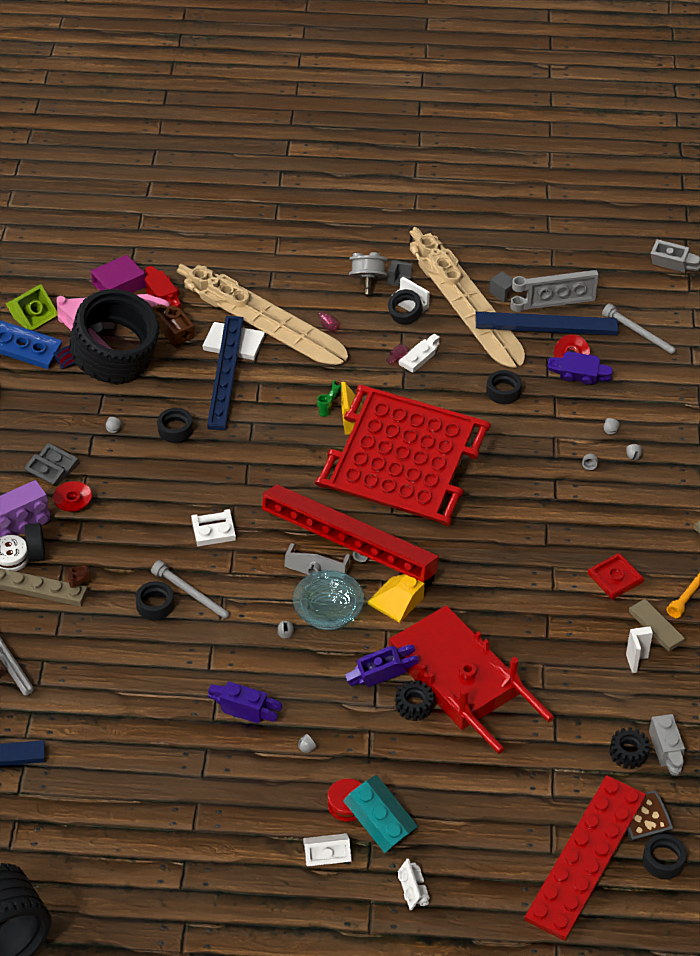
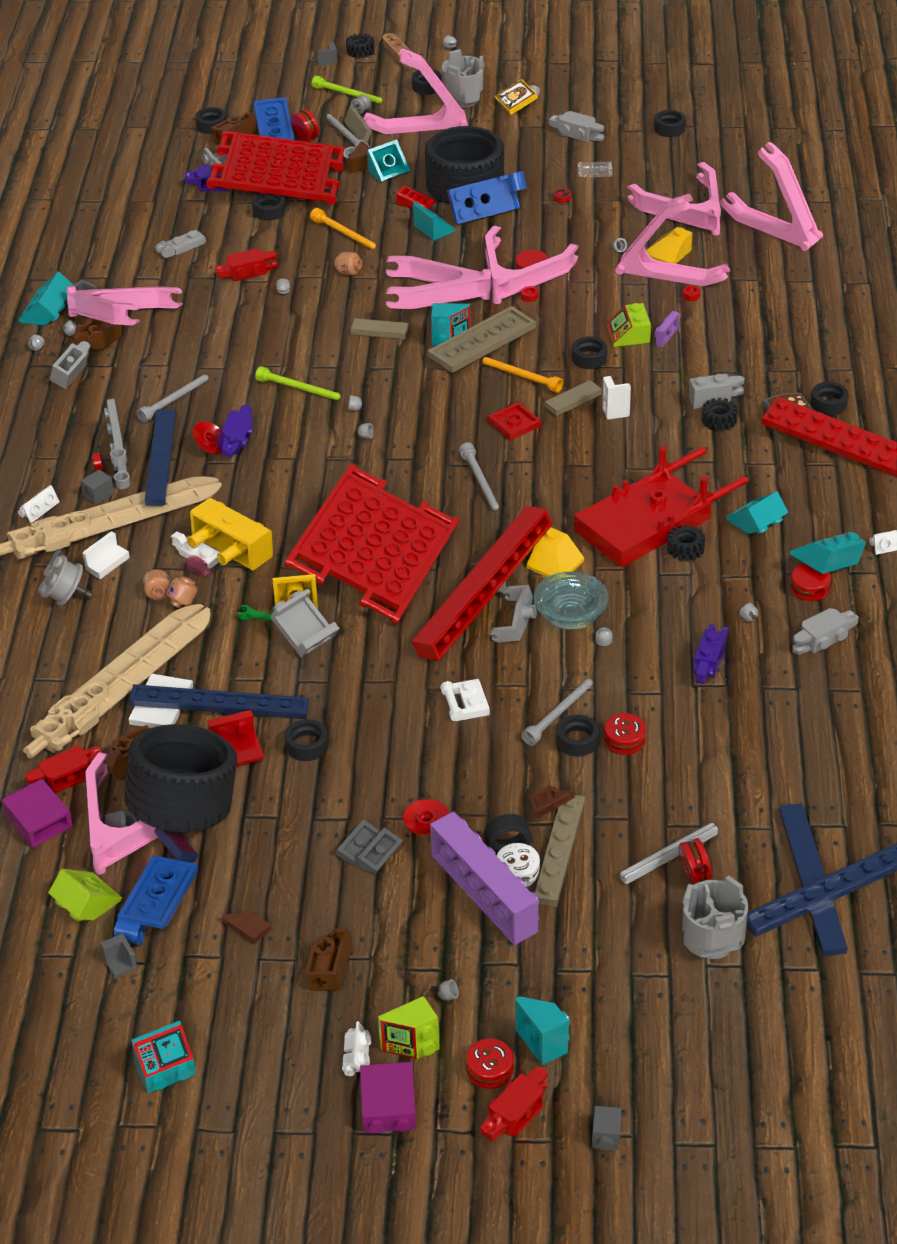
camera: 90 degrees left, 5 degrees down
light grey hinge [106,417,122,433] -> none
white panel [303,834,351,866] -> none
clear pink cylinder [318,311,339,332] -> none
dark purple hinge [345,645,419,687] -> none
black tyre [388,289,423,325] -> none
black tyre [486,370,522,404] -> none
light grey hinge [604,418,620,434] -> none
none -> white hinge [18,485,59,523]
none -> nougat head [143,569,171,600]
none -> nougat head [167,575,198,608]
none -> yellow piece [187,498,273,571]
none -> red bracket [207,710,264,766]
none -> lime piece [255,366,341,400]
none -> light grey panel [270,589,340,658]
none -> light grey piece [459,443,499,511]
none -> red head [604,713,646,755]
none -> teal slope [726,491,789,534]
none -> light grey hinge [792,608,859,655]

